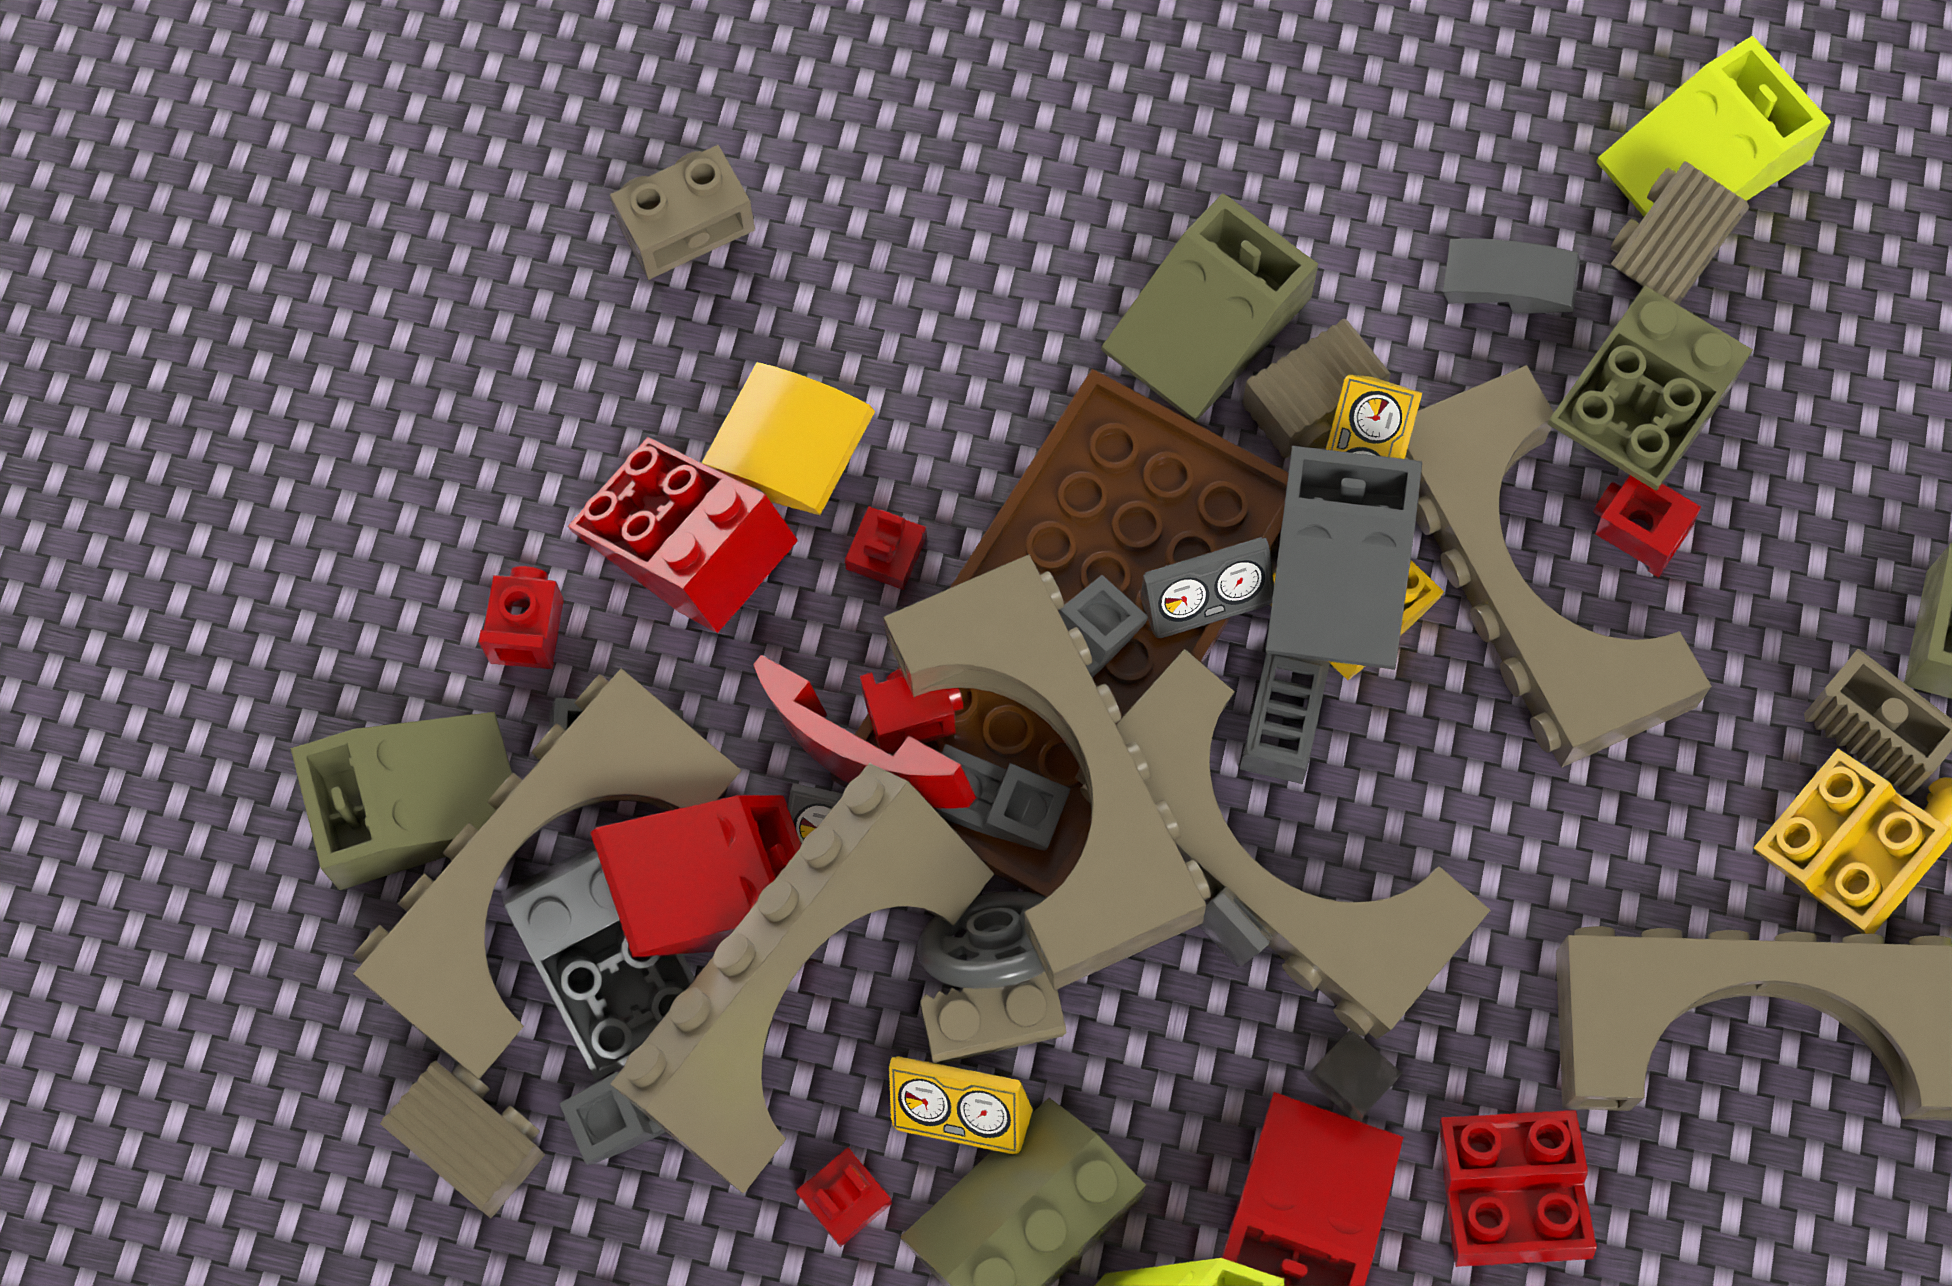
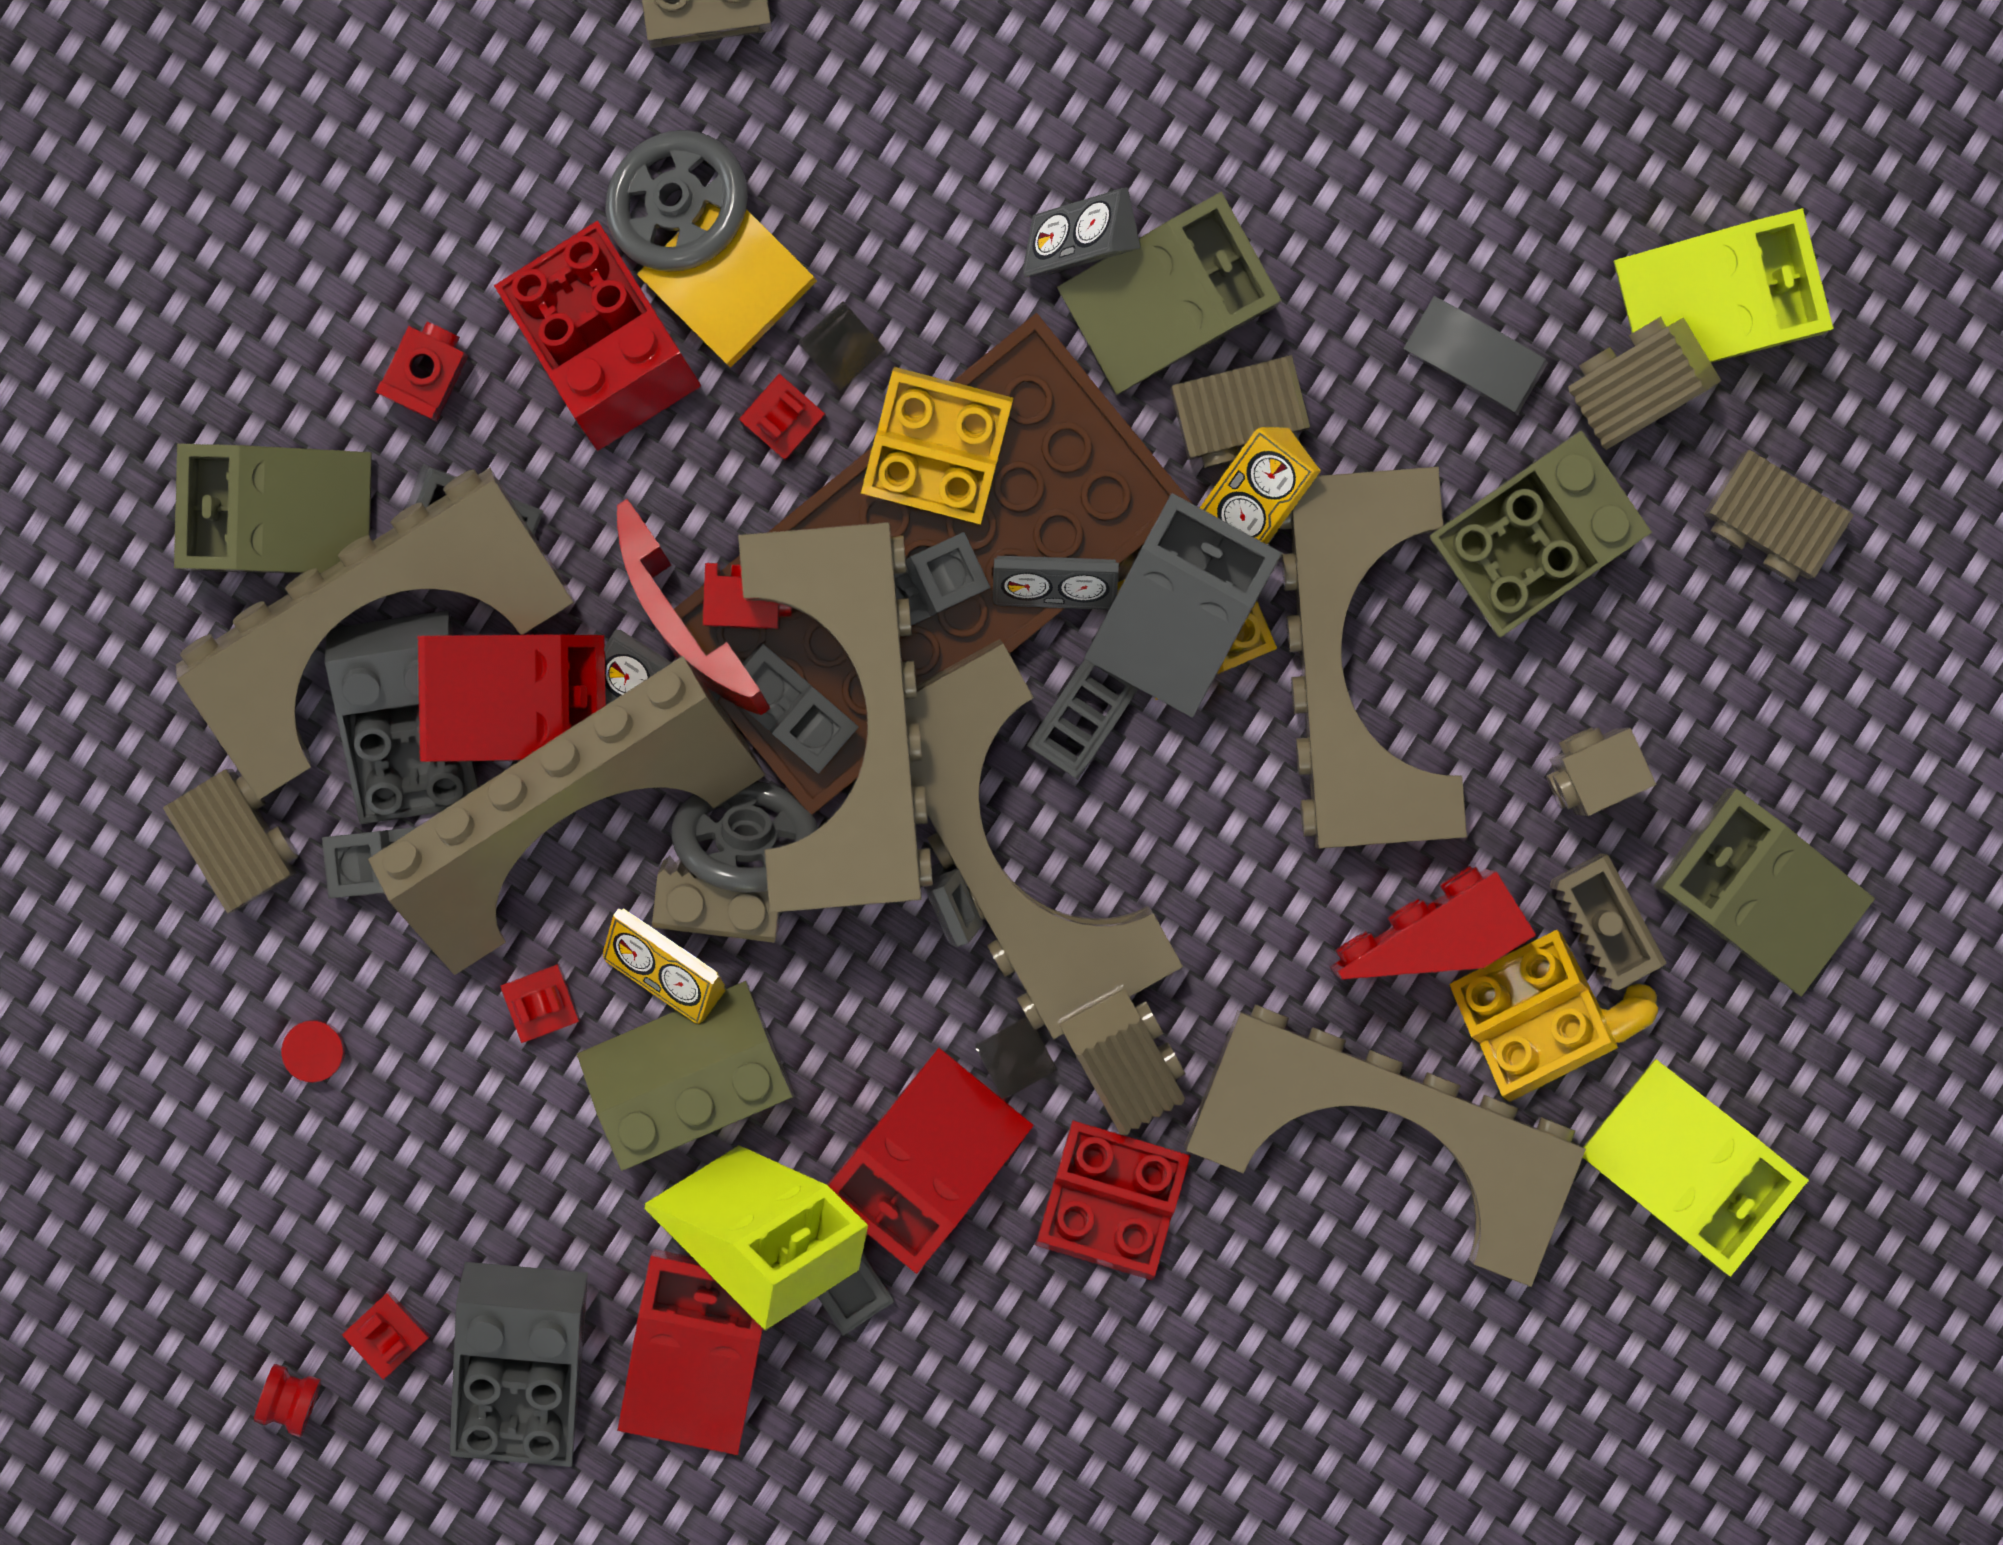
camera: 15 degrees right, 20 degrees up
red brick [1593,475,1701,578] -> none
none -> dark grey plate [605,130,748,272]
none -> clear smoke slope [798,301,886,391]
none -> yellow slope [861,367,1013,525]
none -> slope [1023,187,1141,278]
none -> dark tan brick [1060,989,1185,1135]
none -> red slope [1329,866,1536,979]
none -> dark tan brick [1546,727,1657,816]
none -> dark tan brick [1703,450,1854,583]

